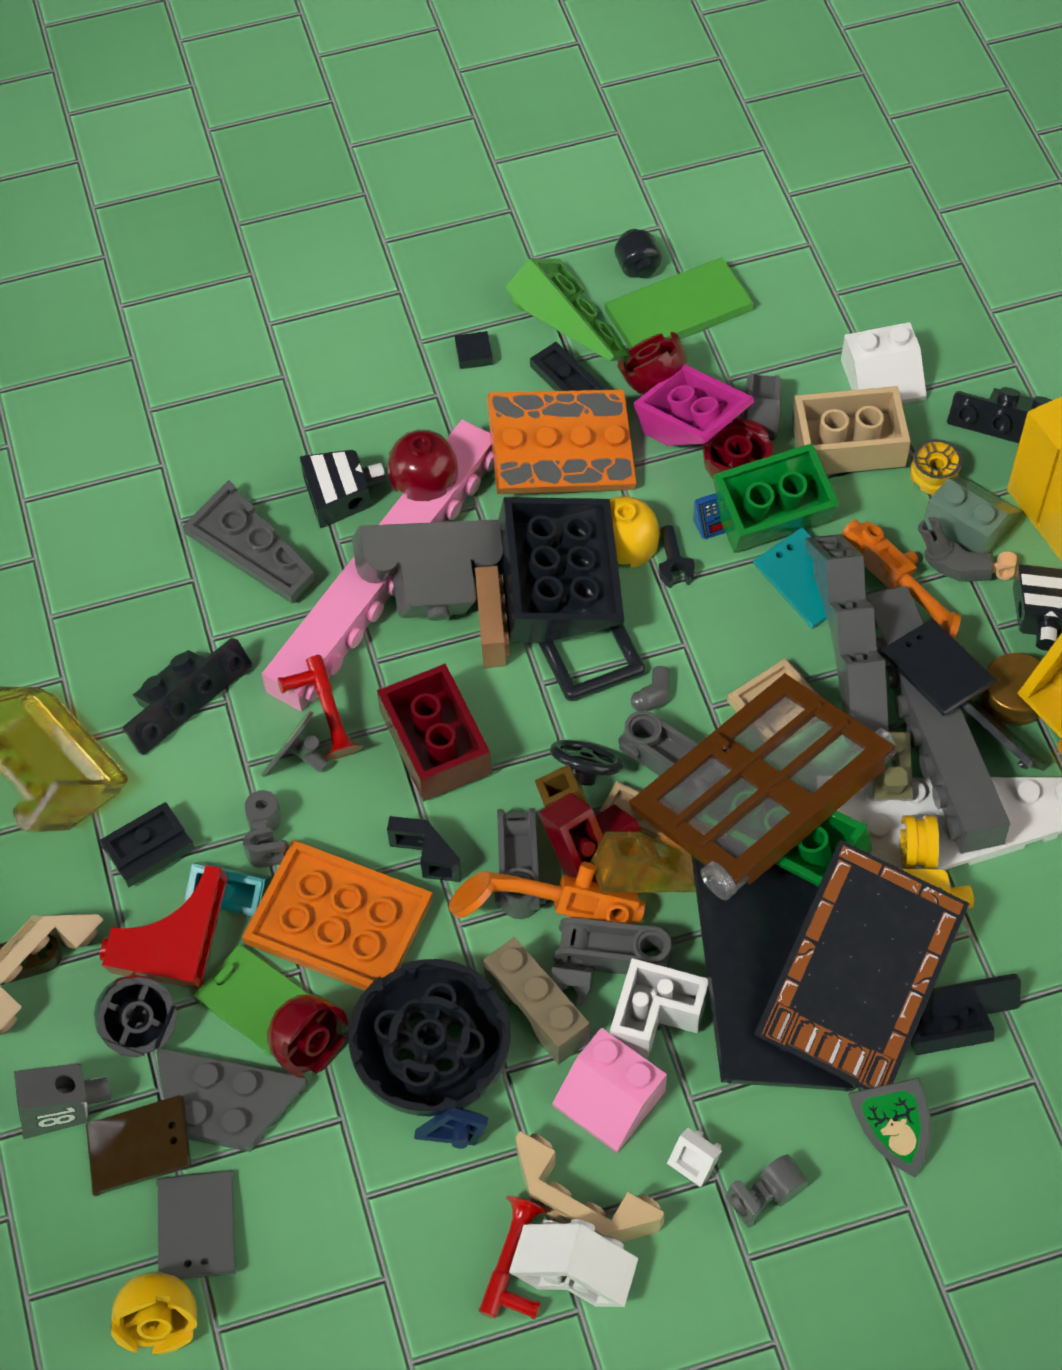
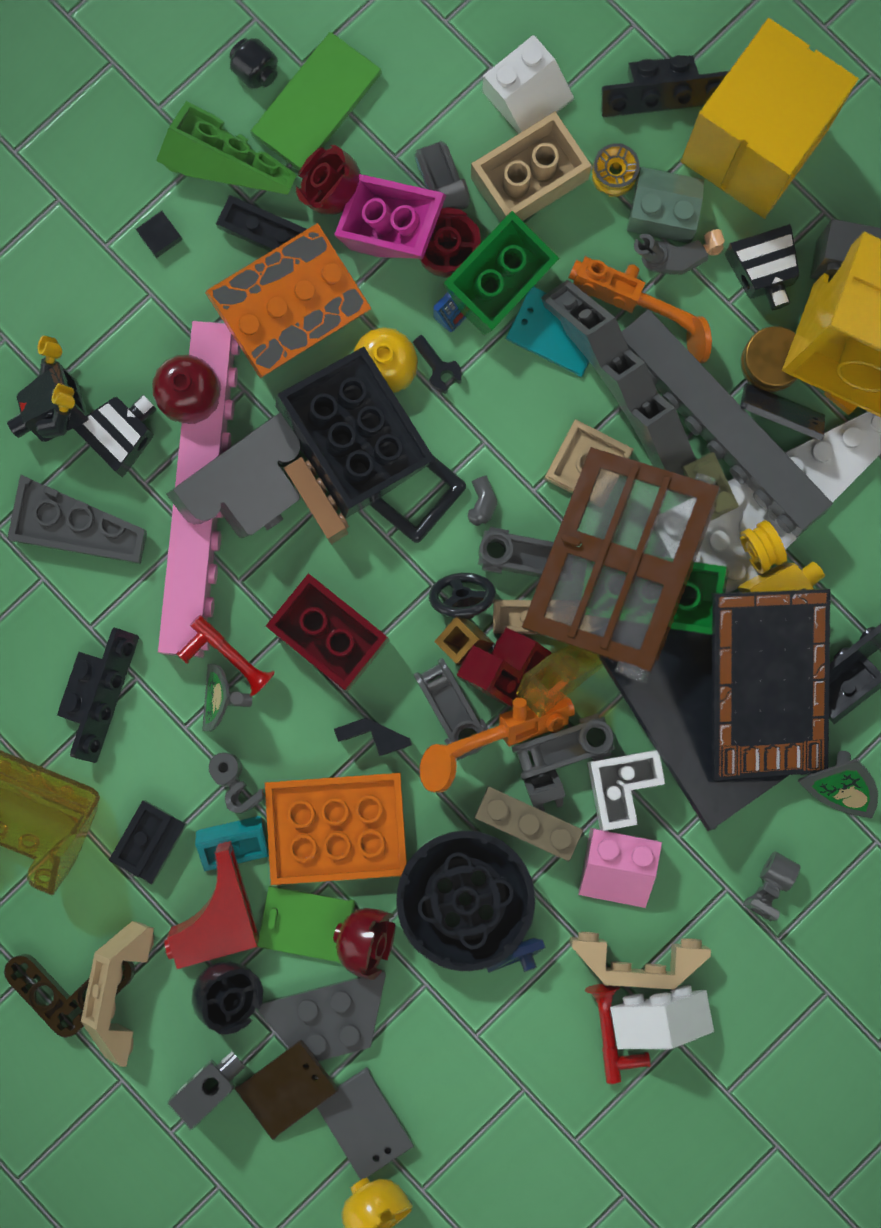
camera: 25 degrees left, 25 degrees up
white tile [667,1128,722,1187] -> none
black container [881,618,997,716] -> none
none -> torso [7,335,89,442]

